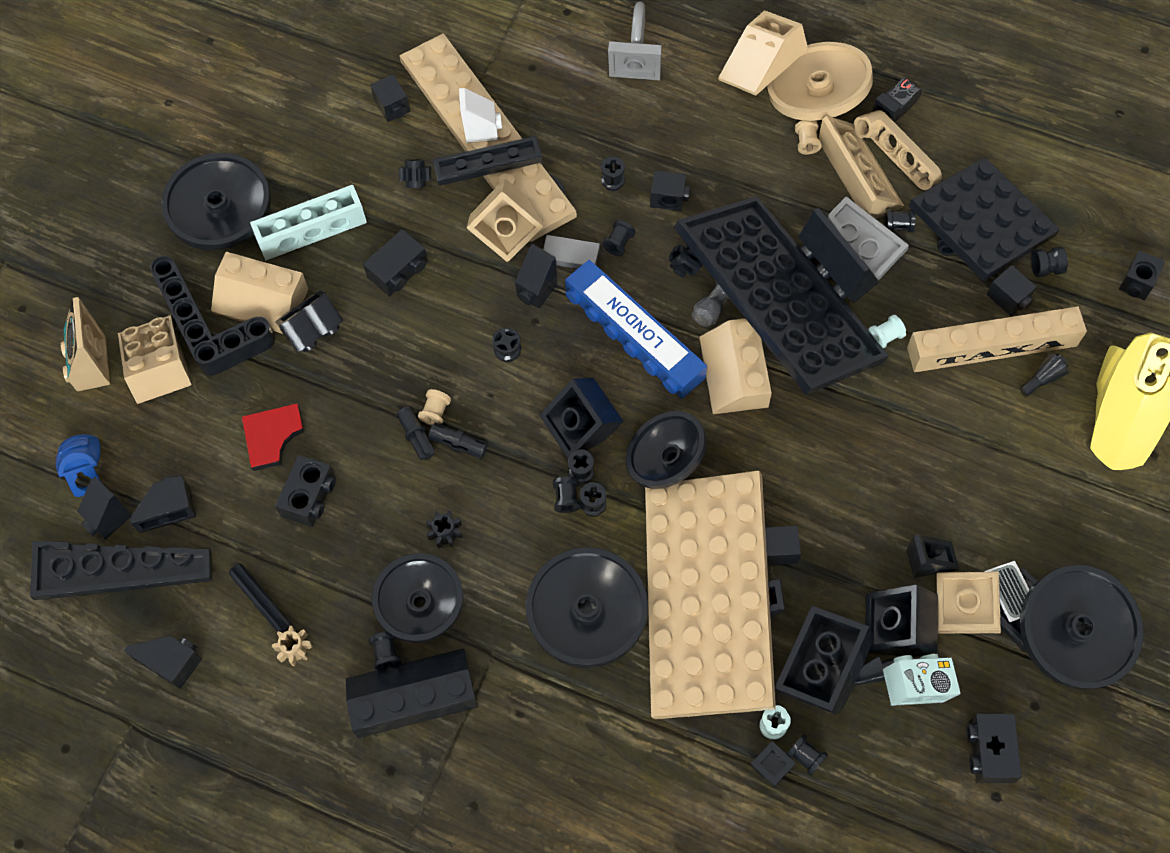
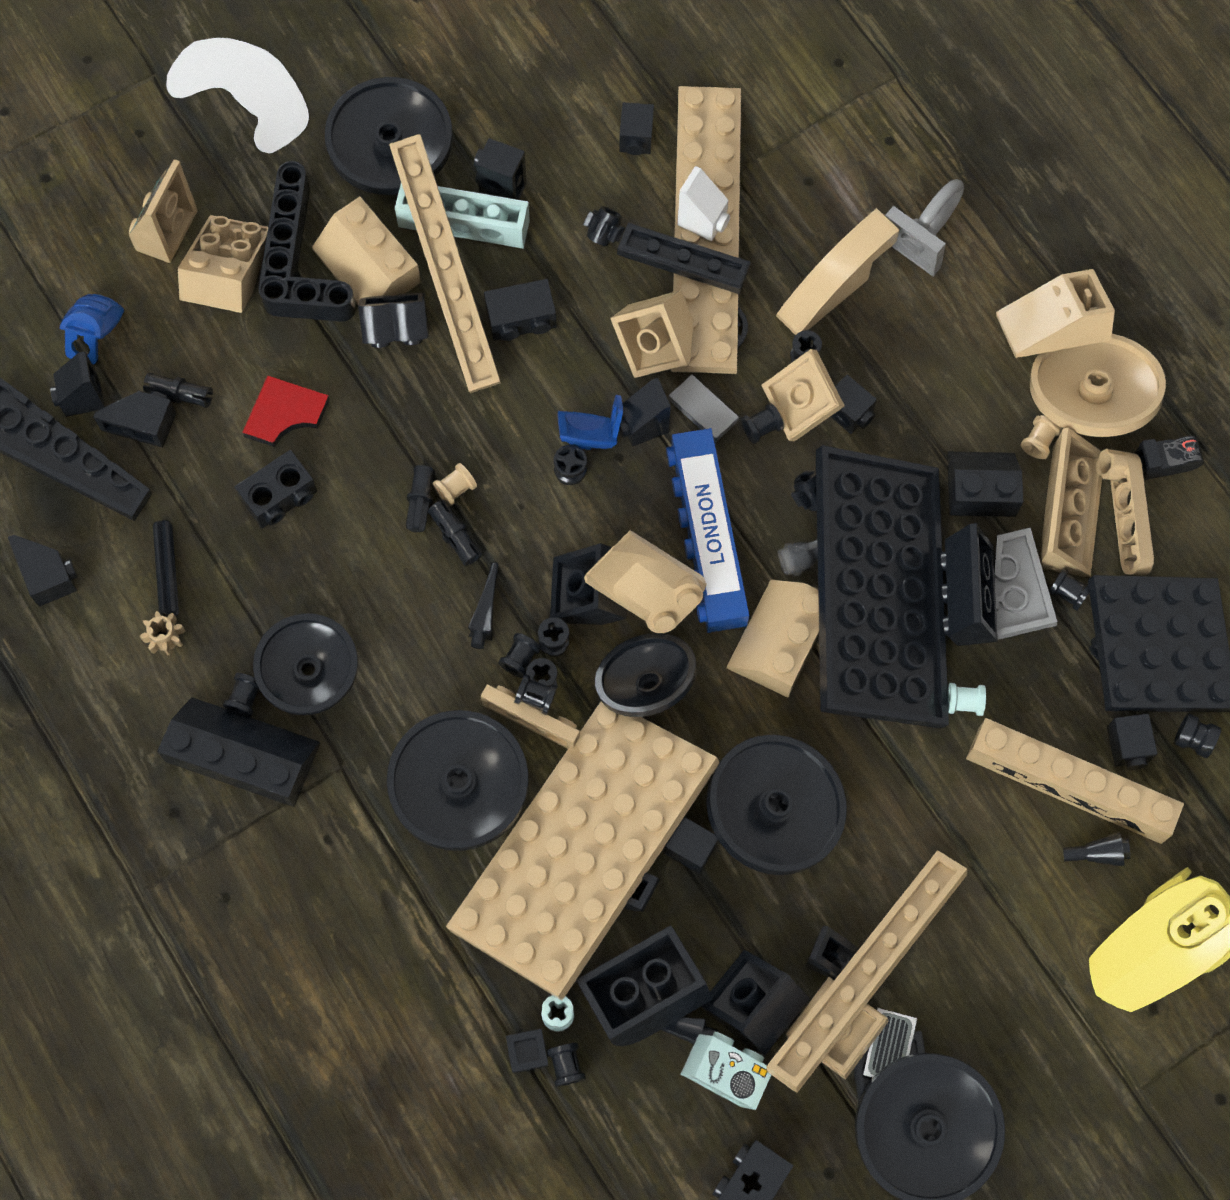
camera: 30 degrees right, 5 degrees up
black gear [426,510,462,548] -> none
none -> black pin [143,372,213,408]
none -> white sticker [166,38,309,153]
none -> tan plate [389,134,501,393]
none -> black piece [468,562,499,649]
none -> black brick [473,138,527,200]
none -> tan plate [481,684,580,749]
none -> black bush [514,674,558,715]
none -> blue piece [557,395,623,450]
none -> tan slope [584,530,707,633]
none -> black dish [706,735,847,875]
none -> tan tile [761,349,845,441]
none -> tan plate [766,850,967,1093]
none -> tan slope [776,208,899,335]
none -> black slope [947,451,1023,517]

